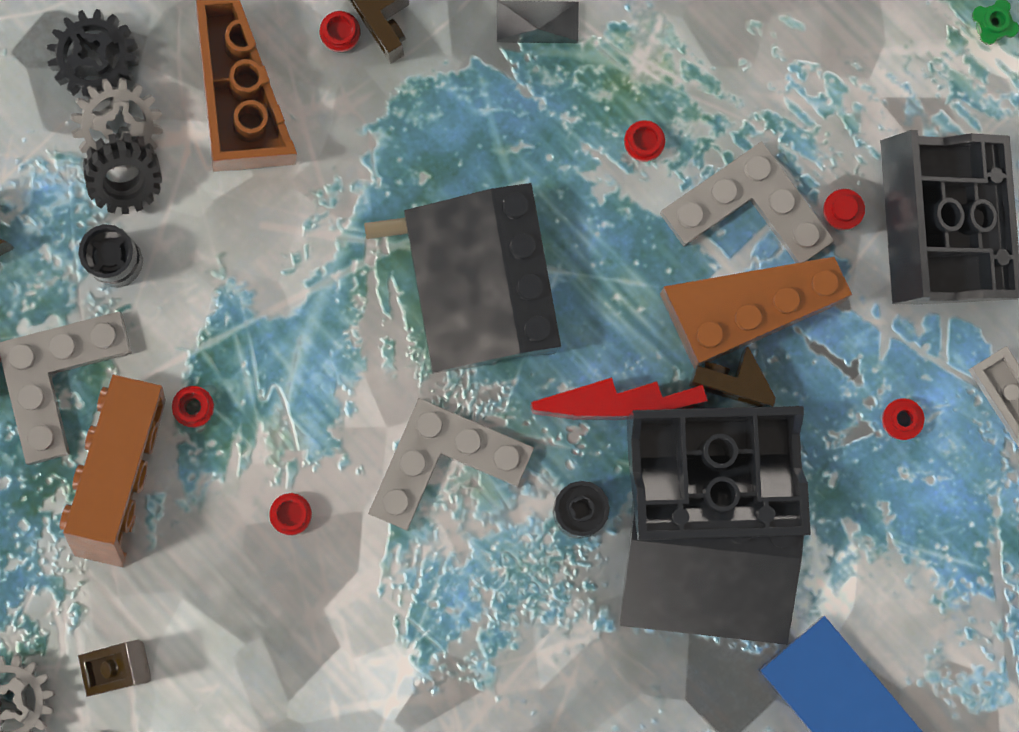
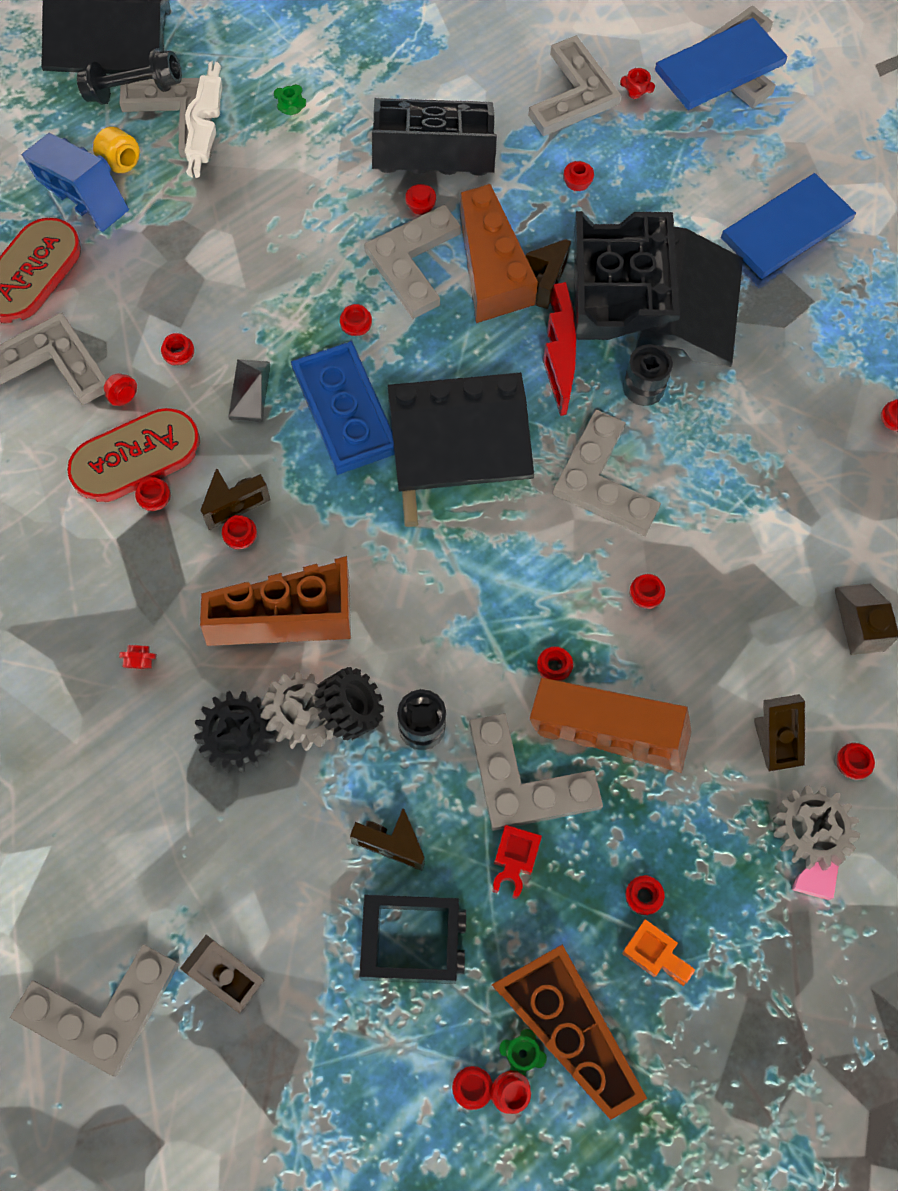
camera: 85 degrees left, 15 degrees down
none -> blue tile [291,341,394,475]

